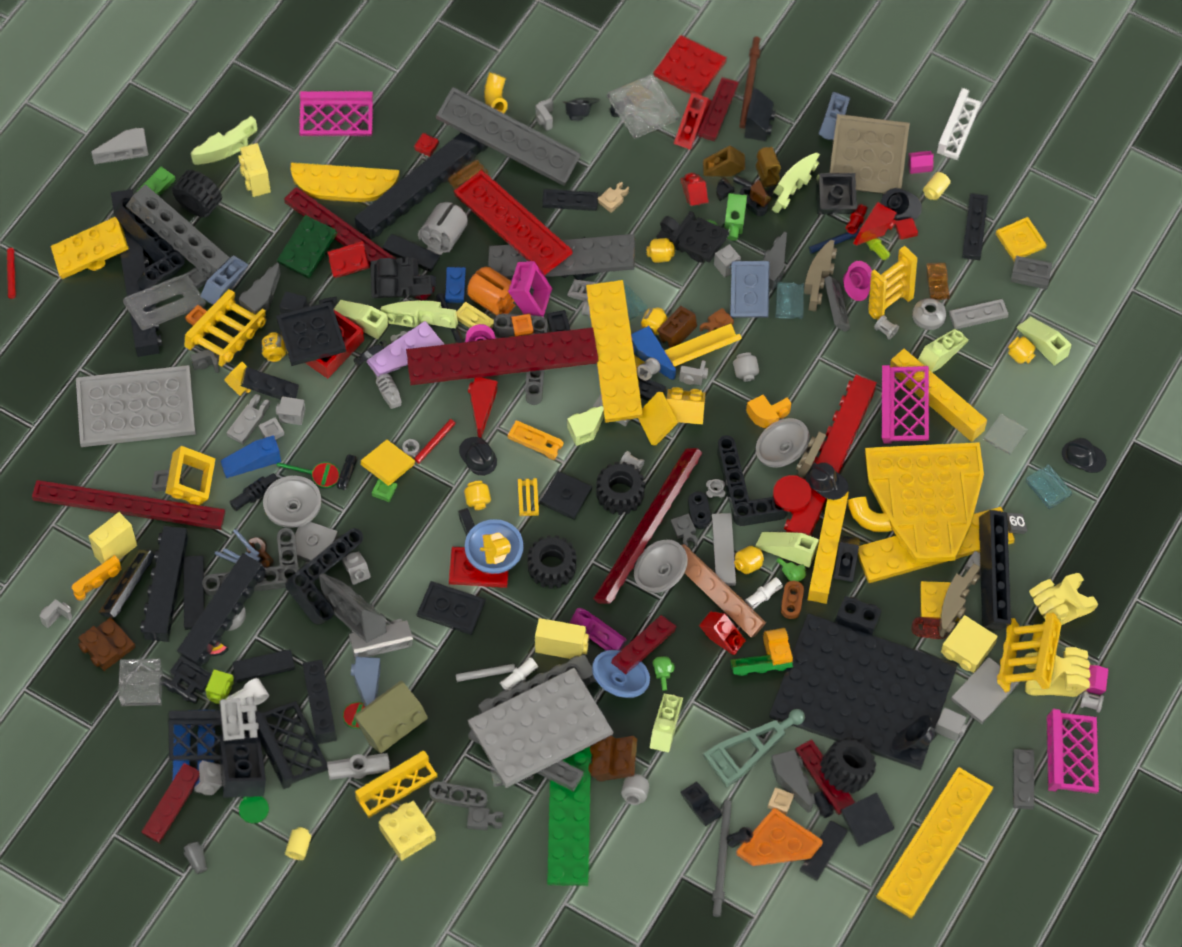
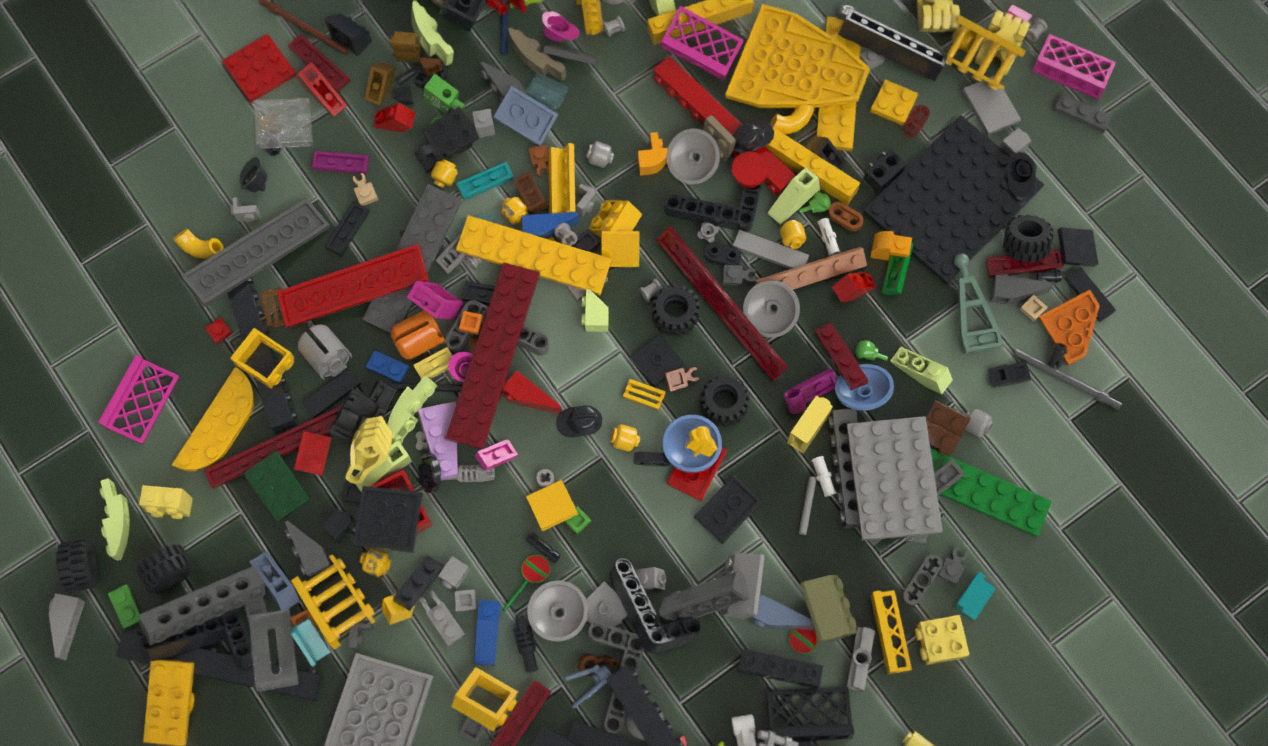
camera: 65 degrees left, 10 degrees up
black tile [232,649,295,683] -> none
red bar [414,419,456,464] -> none
light orange plate [508,420,564,460] -> none
yellow plate [876,767,993,919] -> none
dark tan slope [939,563,980,637] -> none
light yellow brick [941,615,998,673] -> none
none -> black tyre [56,538,99,593]
none -> yellow window [230,328,295,389]
none -> teal panel [291,617,330,667]
none -> magenta tile [312,151,370,175]
none -> light yellow piece [346,416,393,484]
none -> teal tile [456,162,514,201]
none -> plate [475,439,518,471]
none -> plate [664,367,700,392]
none -> teal panel [954,571,995,620]

